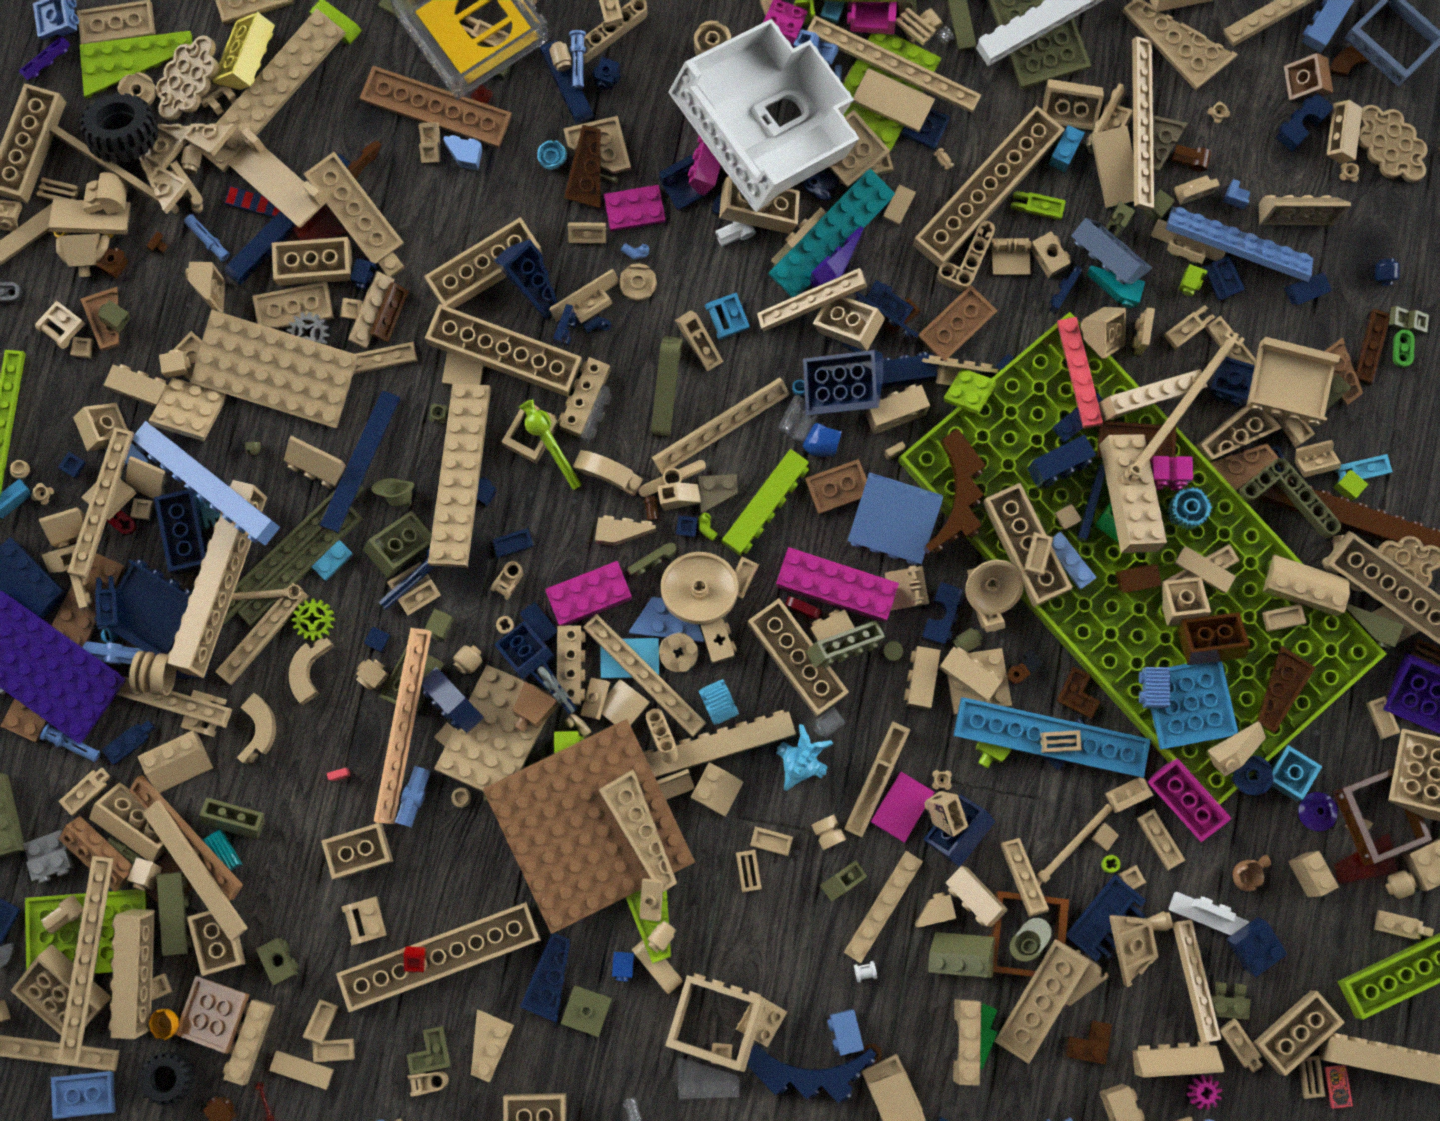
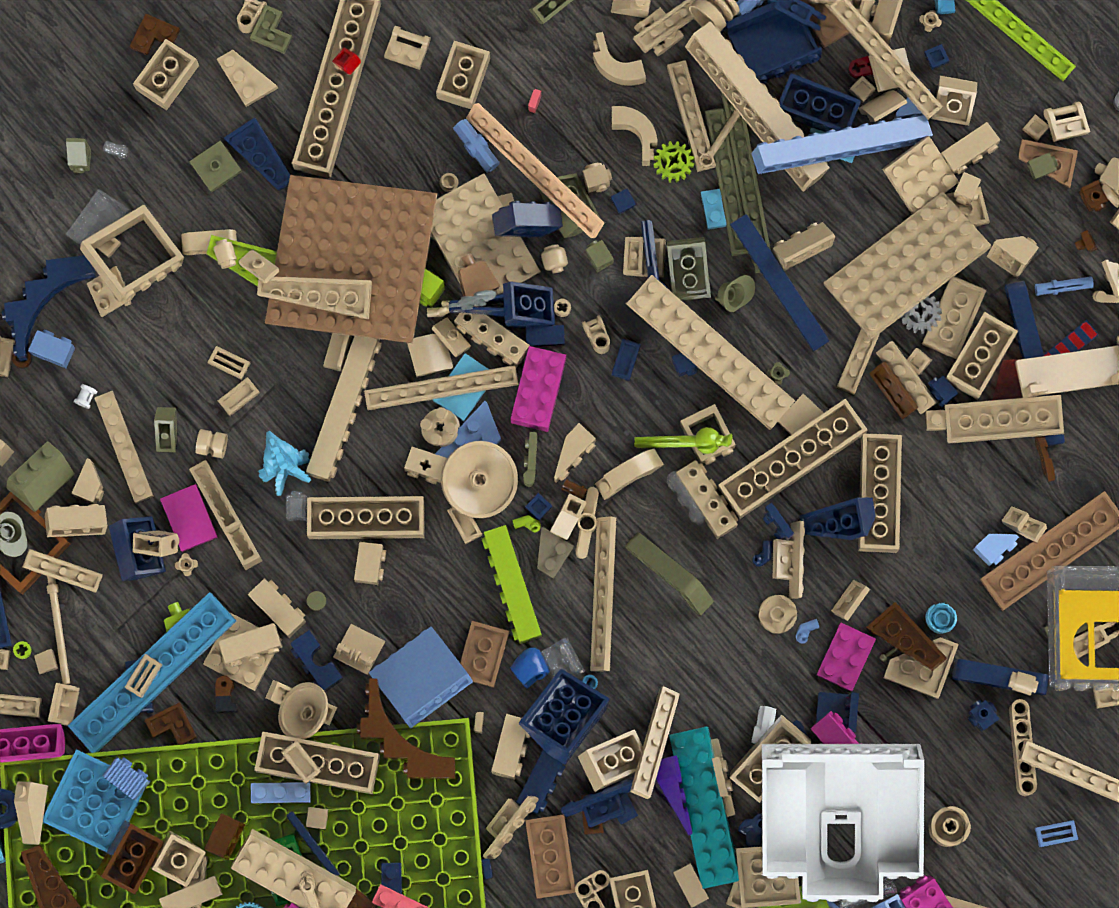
camera: 130 degrees right, 0 degrees up
tan plate [10,460,30,479] -> none
olive hinge [245,442,261,456] -> none
clear red plate [471,85,493,104] -> none
medium blue pin [569,30,586,89] -> none
blue brick [612,952,634,981] -> none
tan beam [646,709,678,764] -> none
tan slope [675,311,723,371] -> none
tan slope [691,762,743,817] -> none
medium azure brick [699,679,739,725] -> none
dark azure plate [705,293,750,340] -> none
dark pink brick [776,547,899,623] -> none
dark red beam [785,596,822,620] -> none
olive brick [806,620,885,668] -> none
lime plate [944,368,996,414] -> none
olive brick [952,628,982,652] -> none
dark blue brick [1027,435,1096,489] -> none

